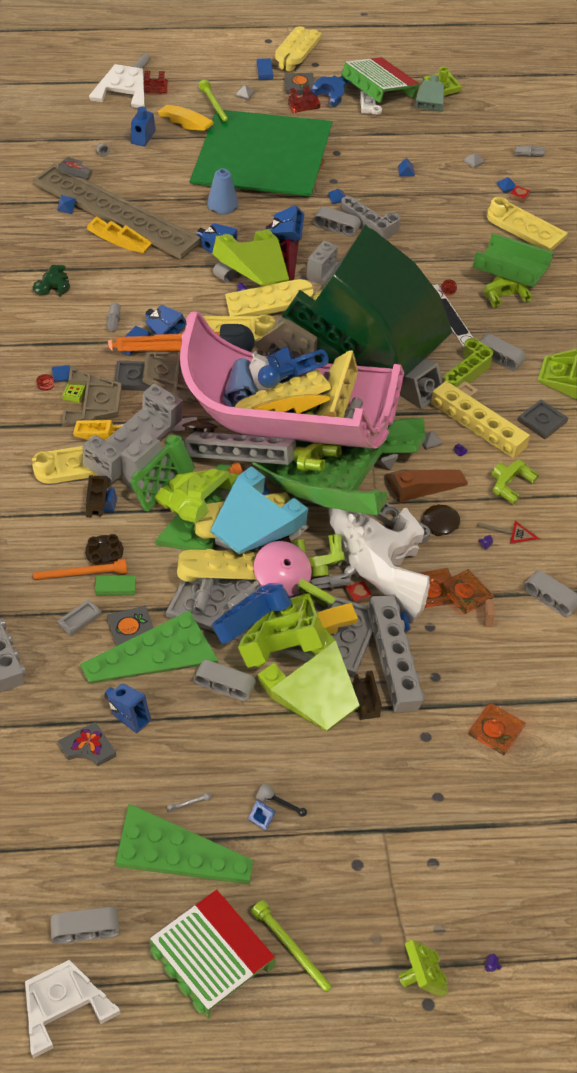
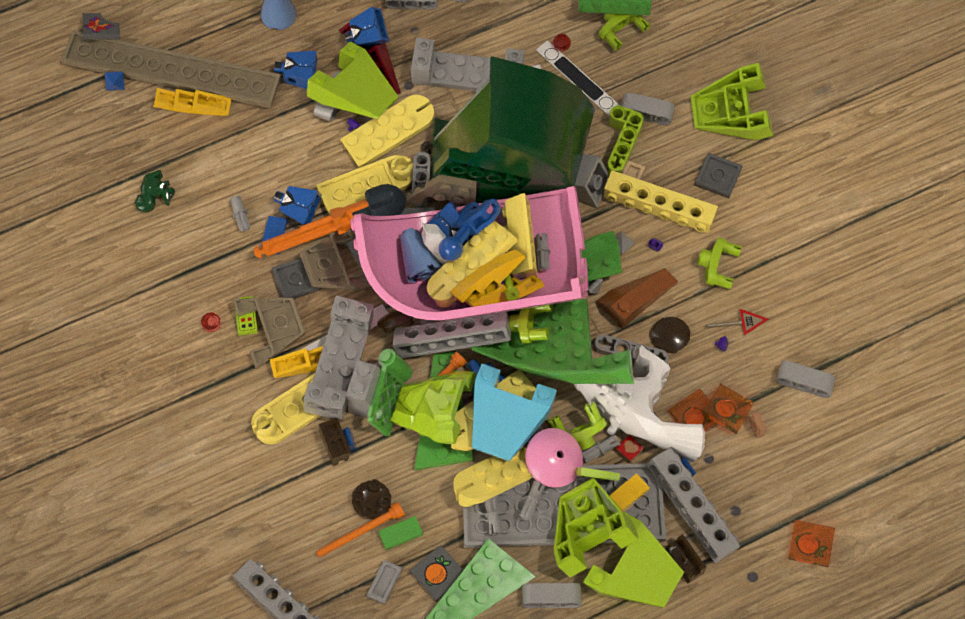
camera: 20 degrees left, 15 degrees up
blue slope [52,365,70,383] -> none
blue beam [212,583,292,643] -> none

